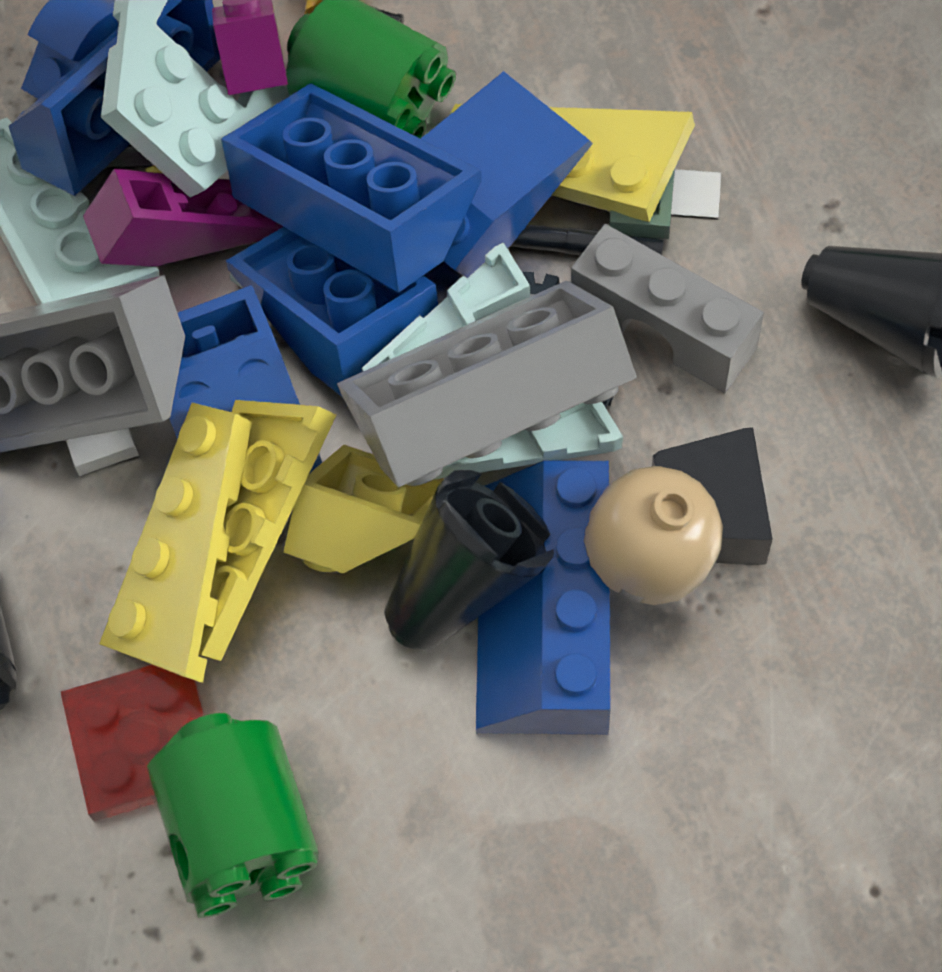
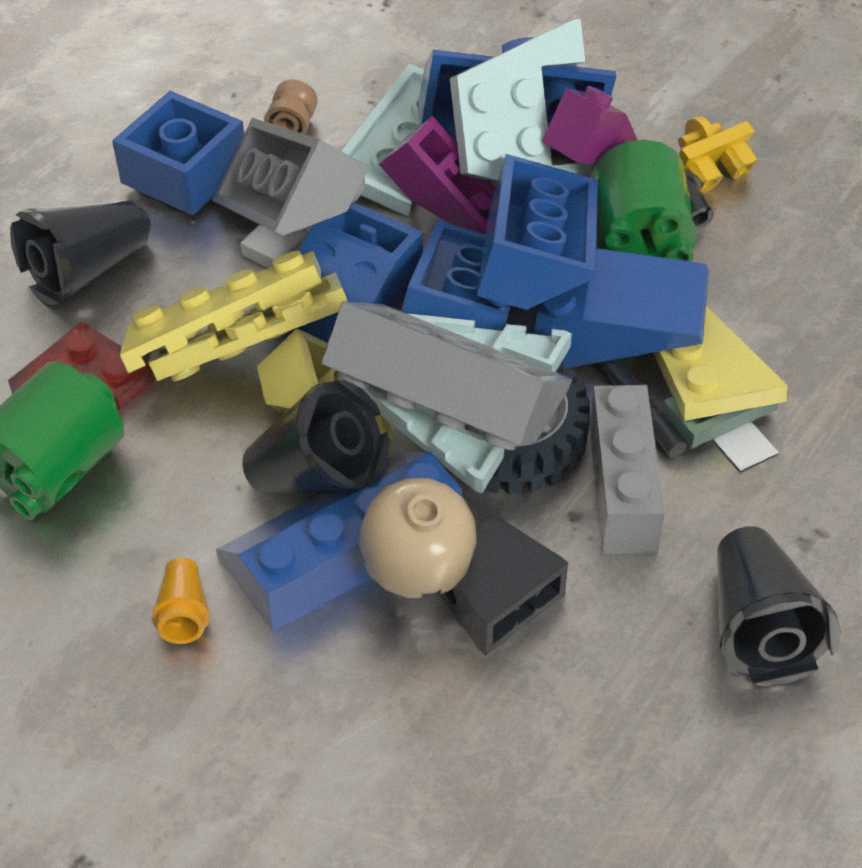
camera: 50 degrees right, 15 degrees down
none -> light orange cone [151,558,210,644]

